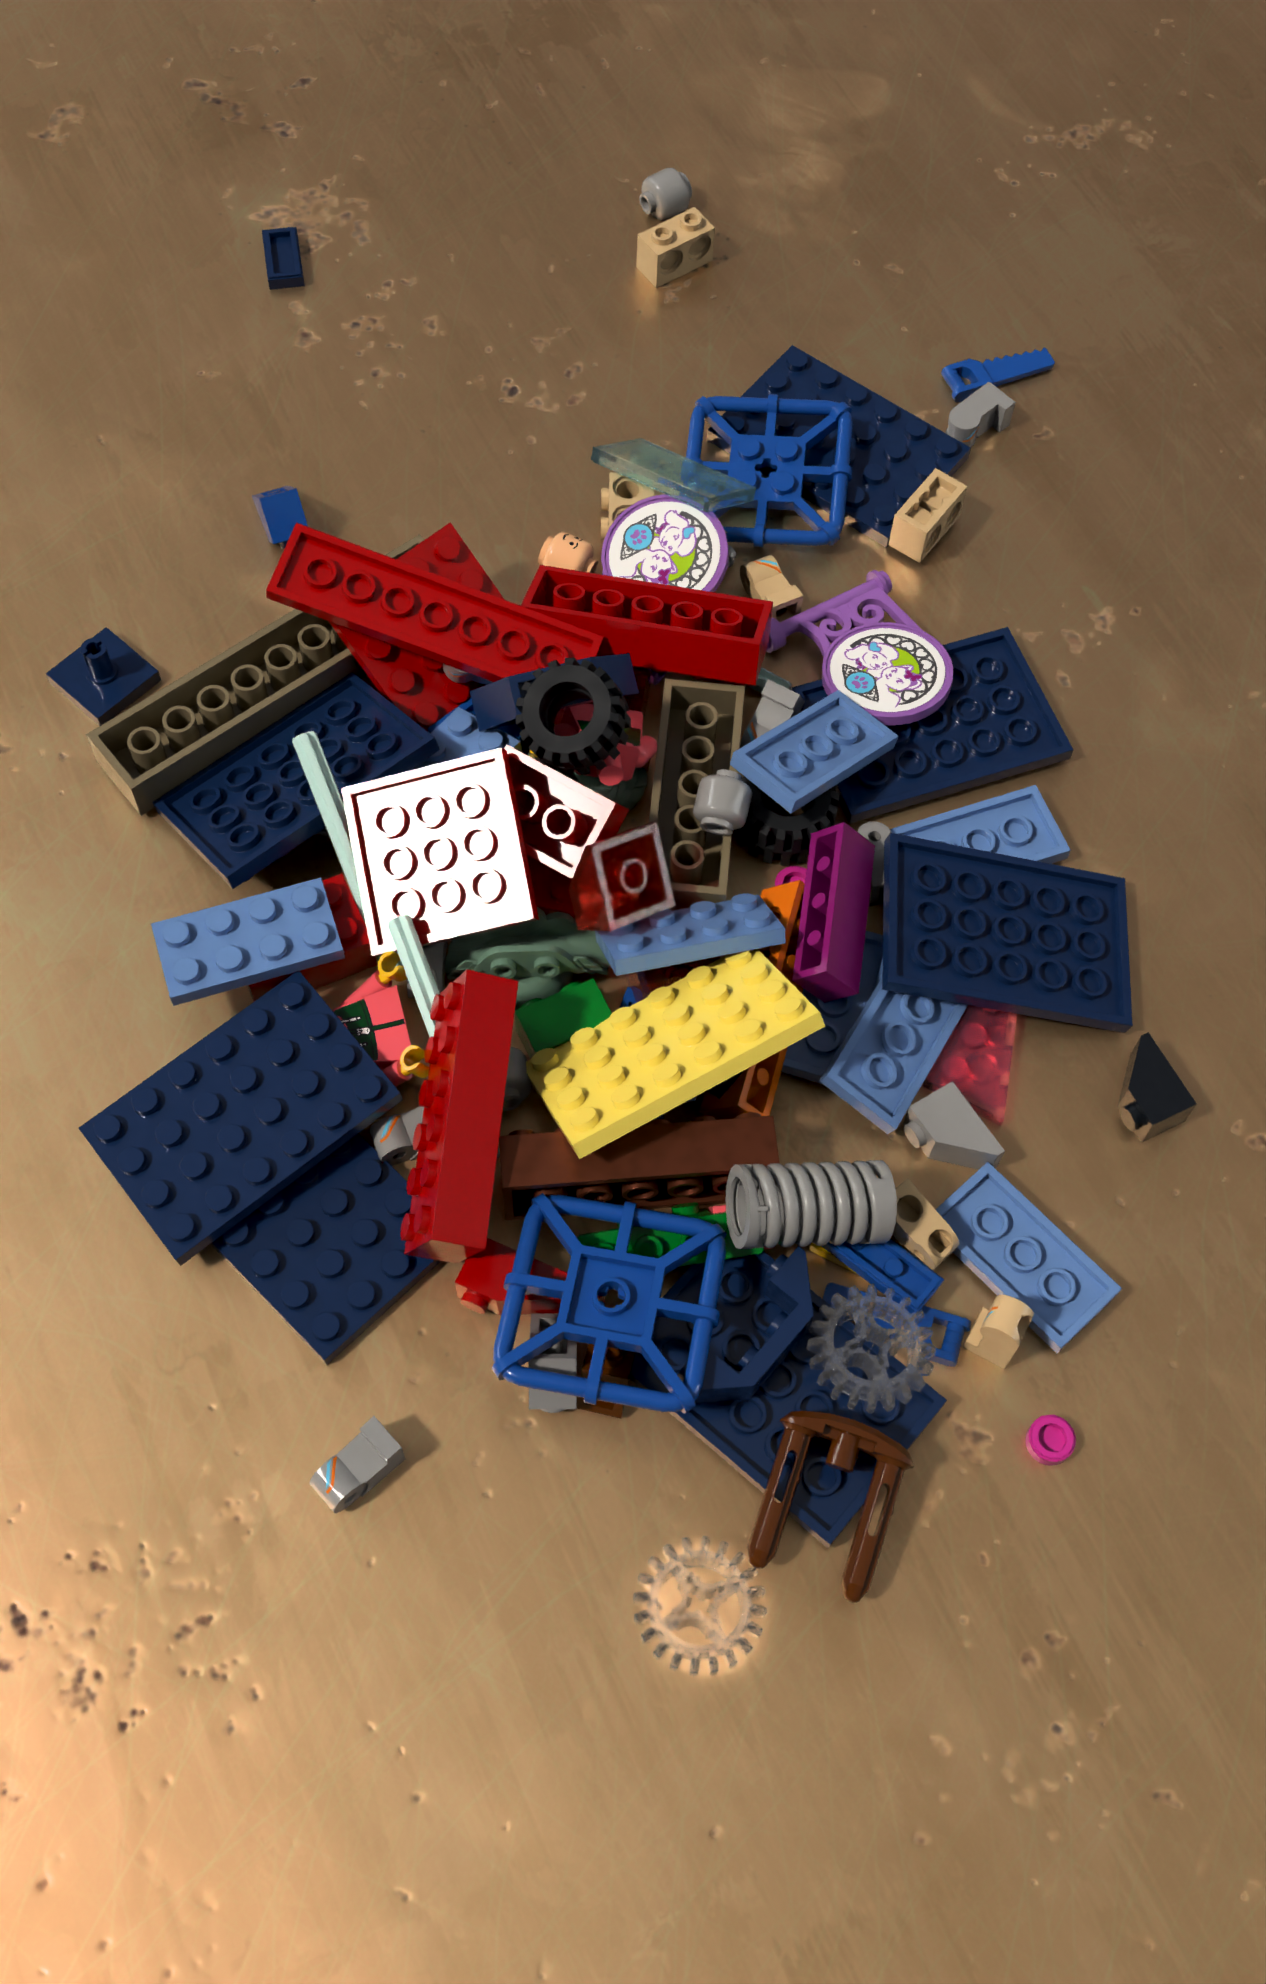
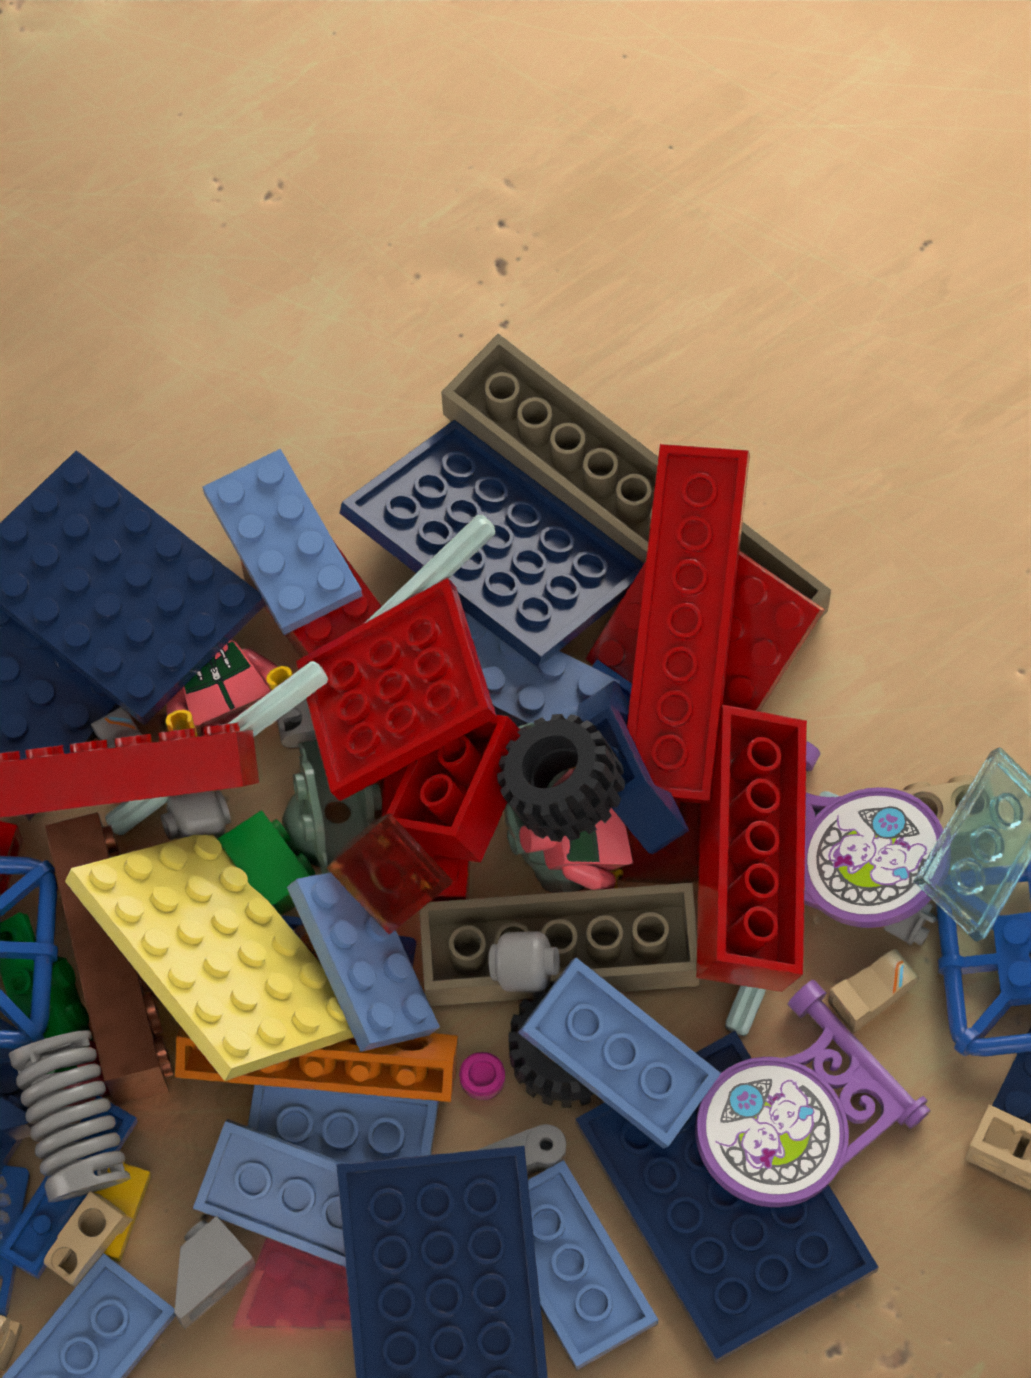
camera: 85 degrees right, 5 degrees up
dark blue tile [46,627,161,726] -> none
blue slope [252,486,308,549] -> none
light nougat head [538,531,598,573] -> none
light grey leg [740,679,805,748] -> none
magenta brick [792,822,875,1003] -> none

